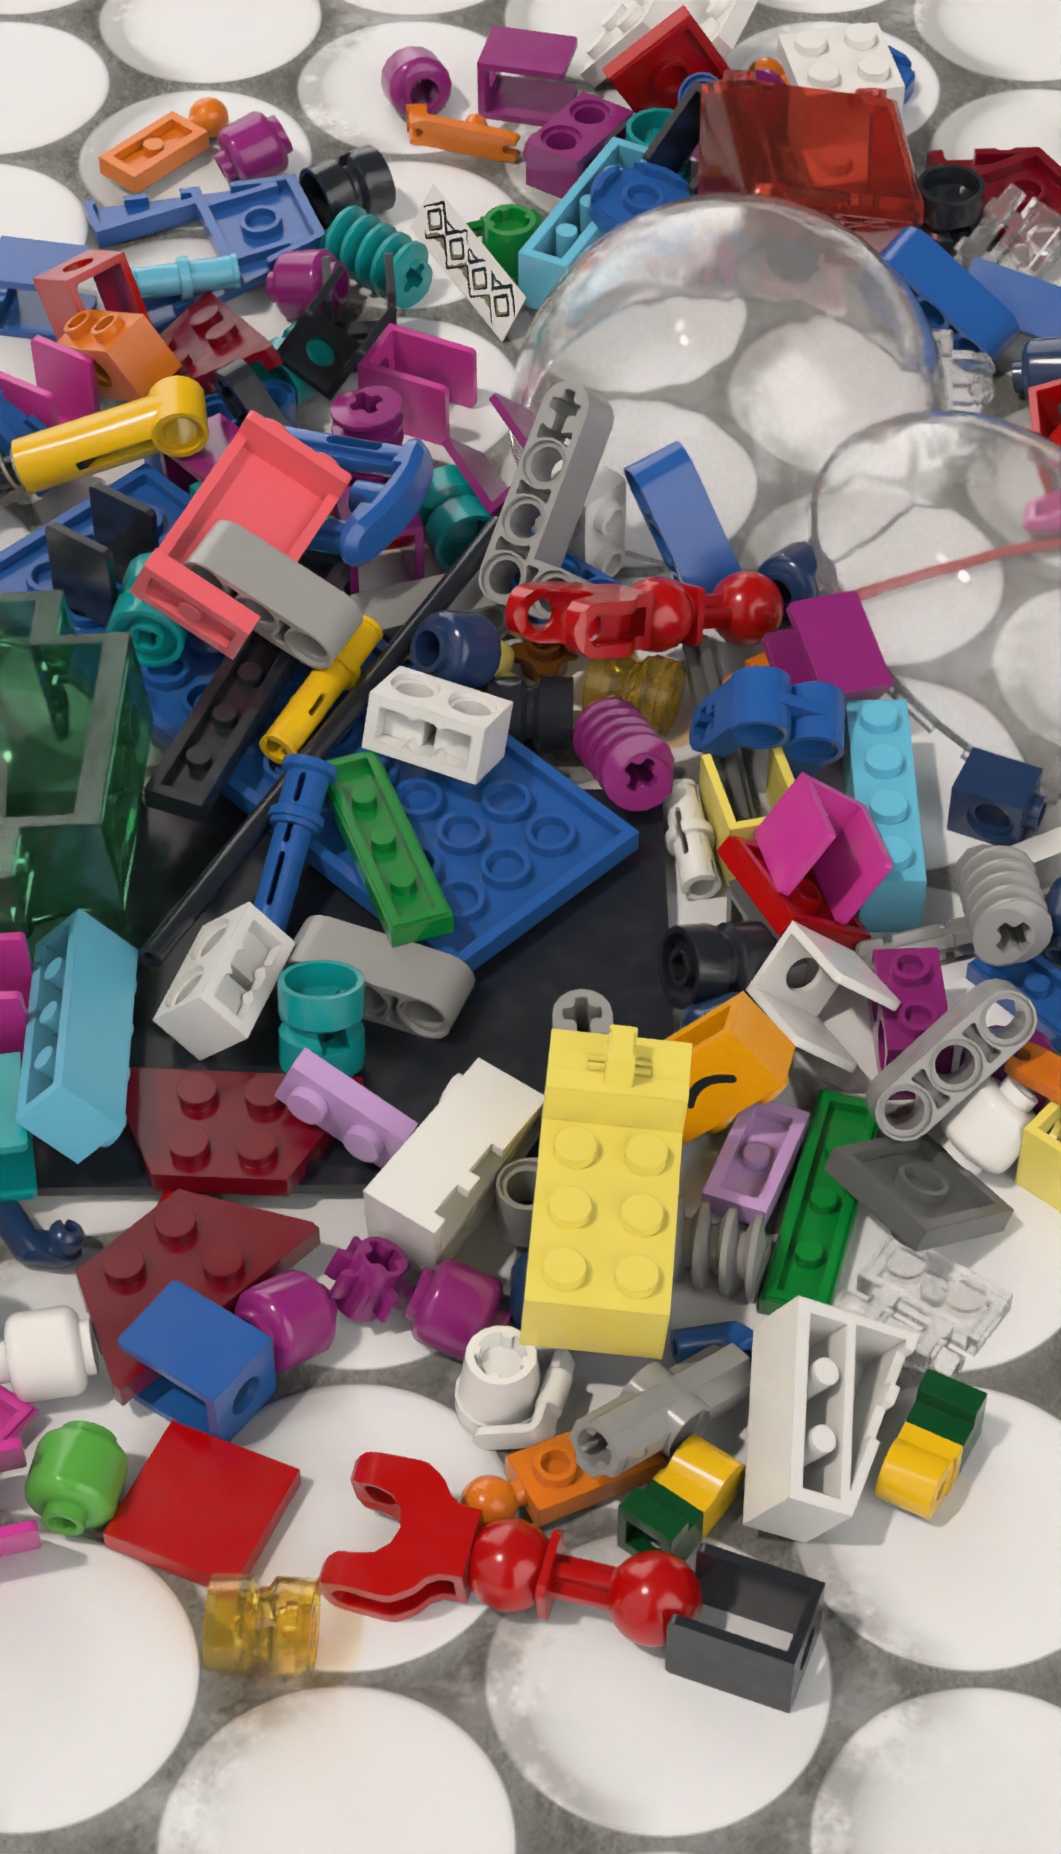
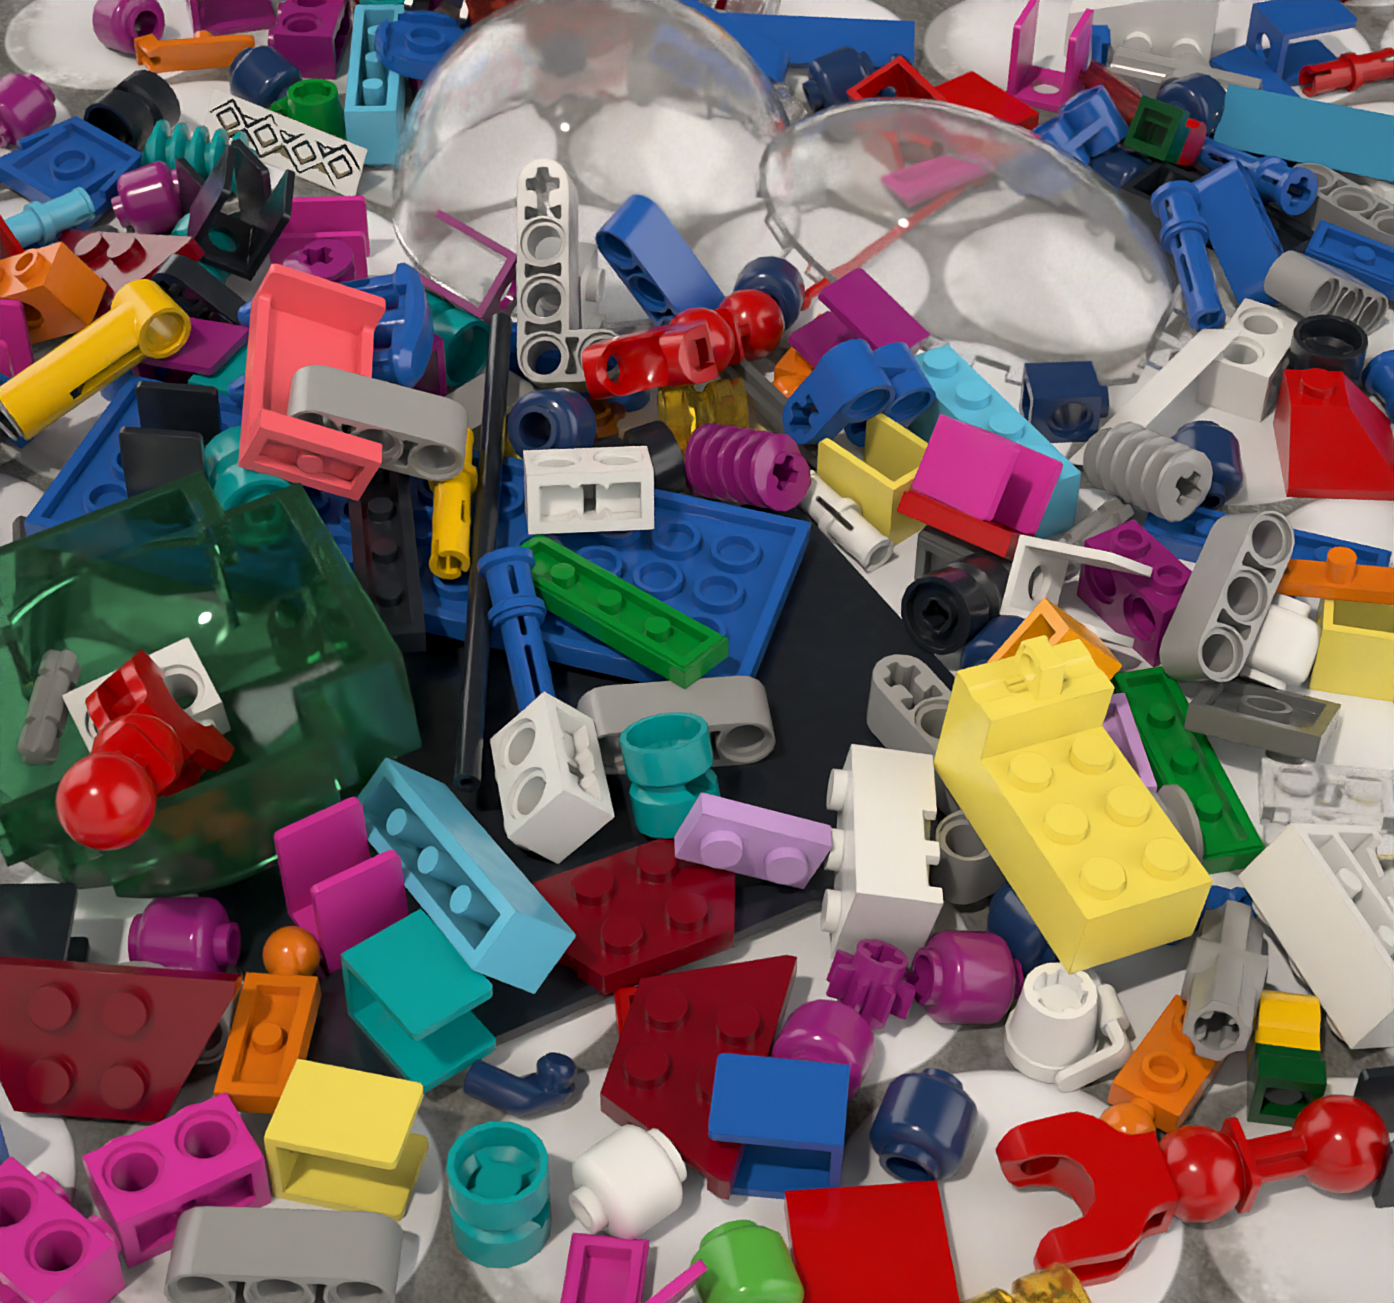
camera: 30 degrees left, 5 degrees down
none -> dark blue head [229,45,303,109]
none -> dark blue head [869,1068,979,1183]

